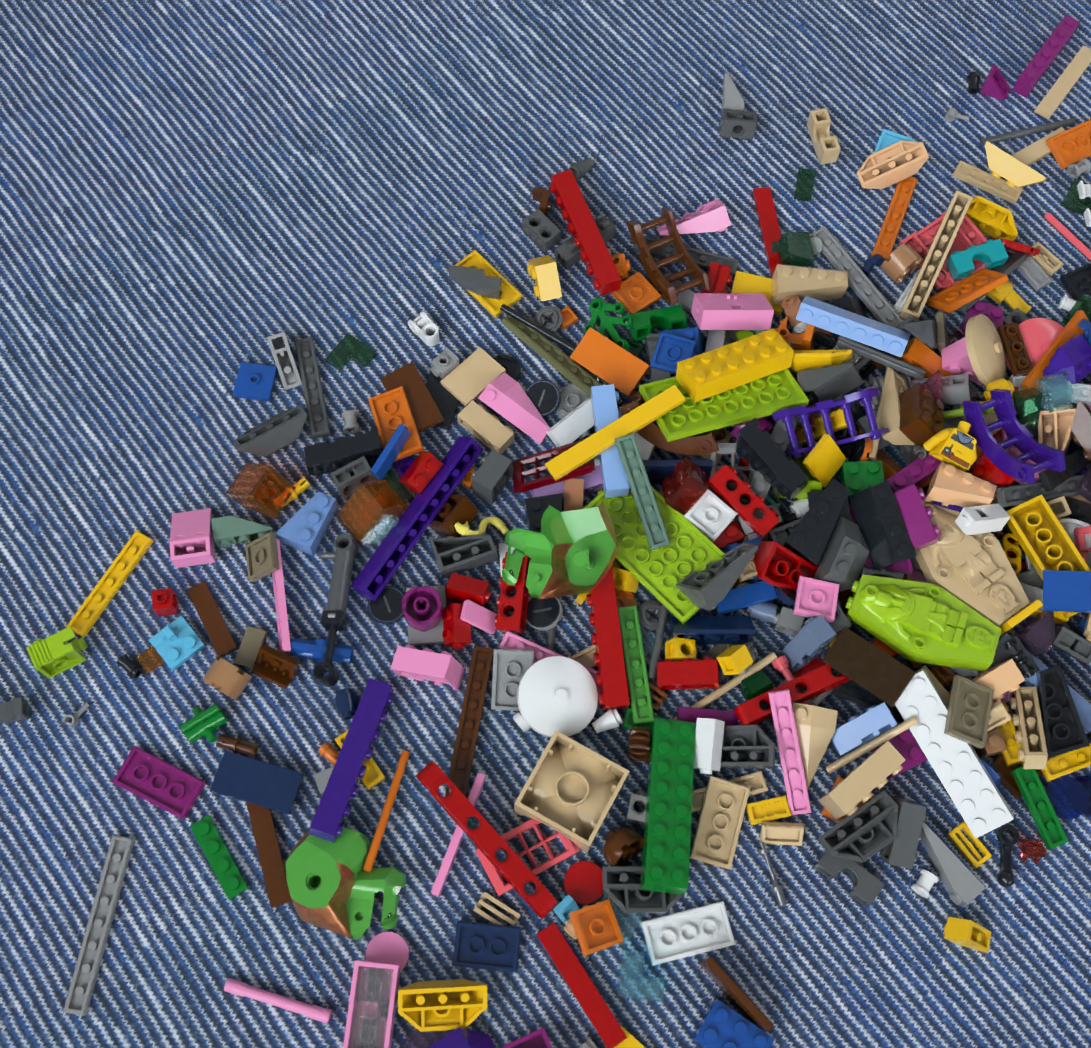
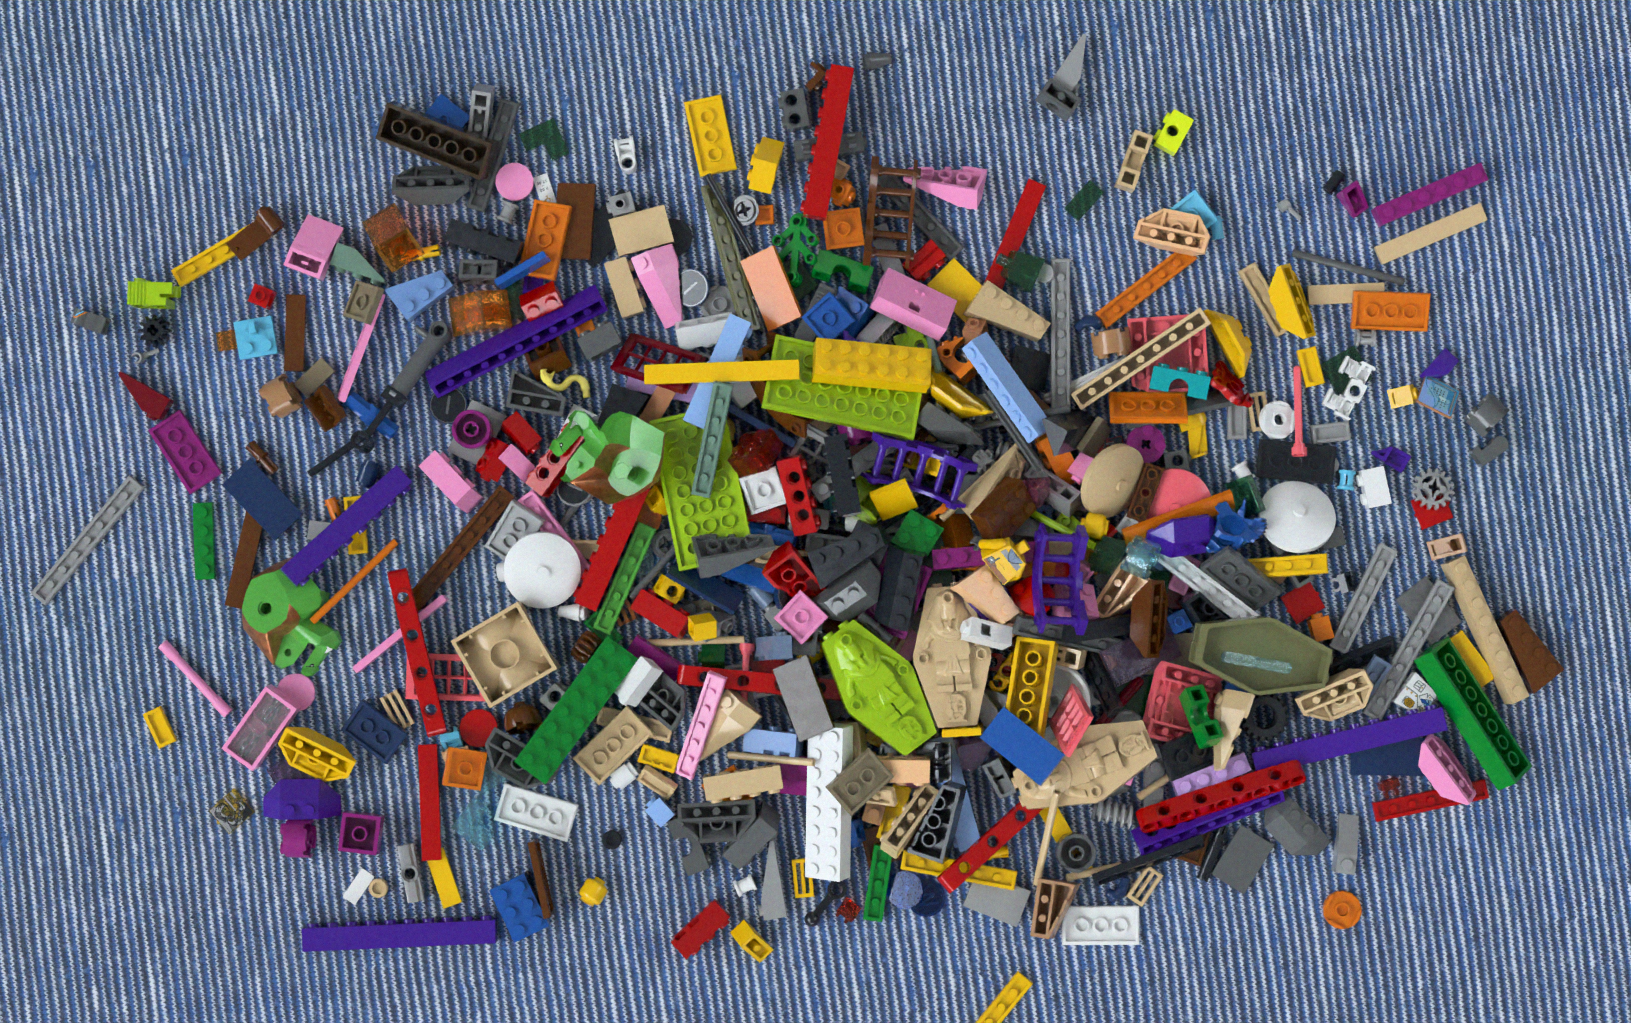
camera: 30 degrees right, 20 degrees up
black pin [117,654,143,678] -> none
green pin [179,704,228,744] -> none
clear light blue tile [361,515,400,547] -> none
dark grey slope [448,265,501,300] -> none
flat silver piece [758,842,787,906] -> none
magenta brick [893,484,942,550] -> none
dark orange tile [929,665,956,686] -> none
none -> dark red slope [118,371,174,422]
none -> black gear [138,315,172,348]
none -> reddish brown door [226,206,285,261]
none -> black bar [307,430,374,477]
none -> dark brown brick [375,101,499,180]
none -> bright pink tile [495,163,534,201]
none -> white sticker [533,173,556,203]
none -> yellow head [579,877,608,907]
none -> black tile [602,830,622,850]
none -> white brick [610,762,639,789]
none -> light blue brick [645,797,676,827]
none -> red wedge [671,899,730,959]
none -> neon yellow brick [1153,109,1194,156]
none -> white tile [1259,401,1295,439]
none -> yellow tile [1296,346,1325,388]

